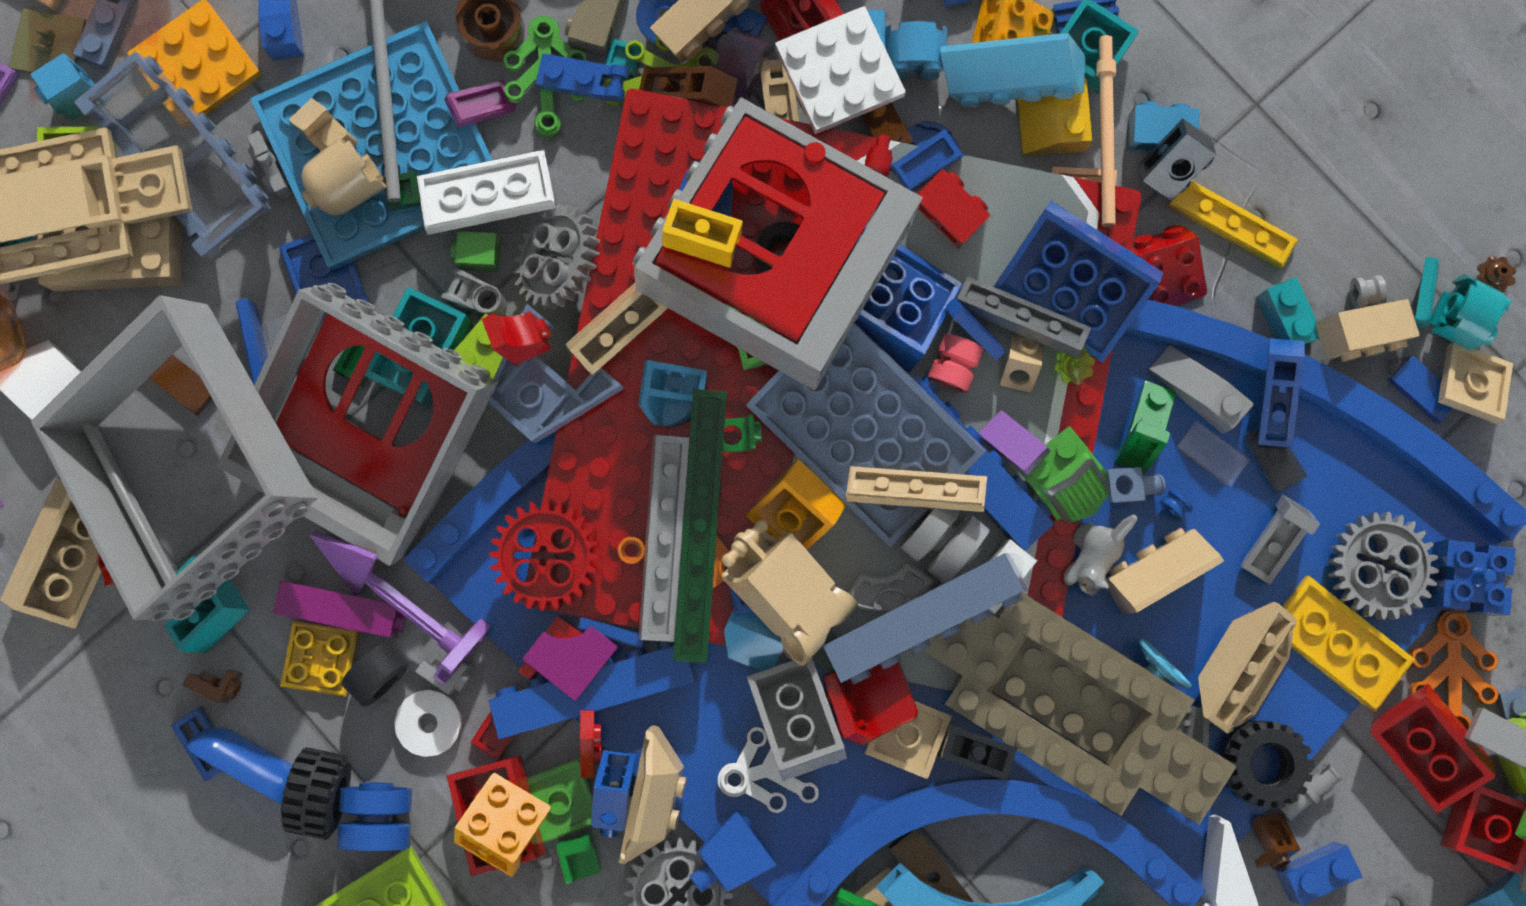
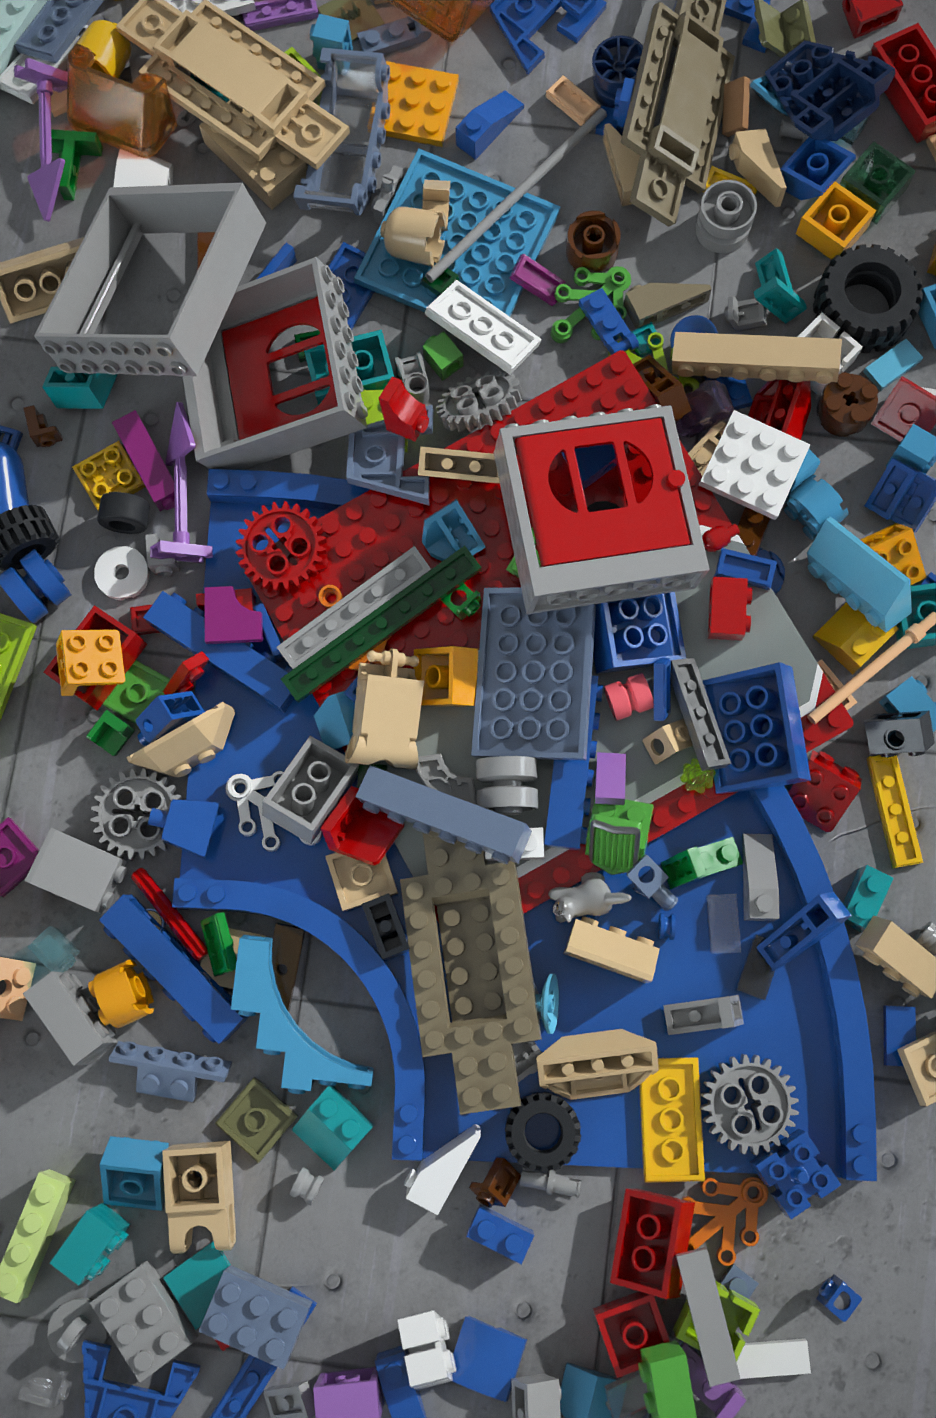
camera: 55 degrees right, 5 degrees down
yellow brick [662,199,743,268] -> none
tan tile [846,466,987,512] -> none

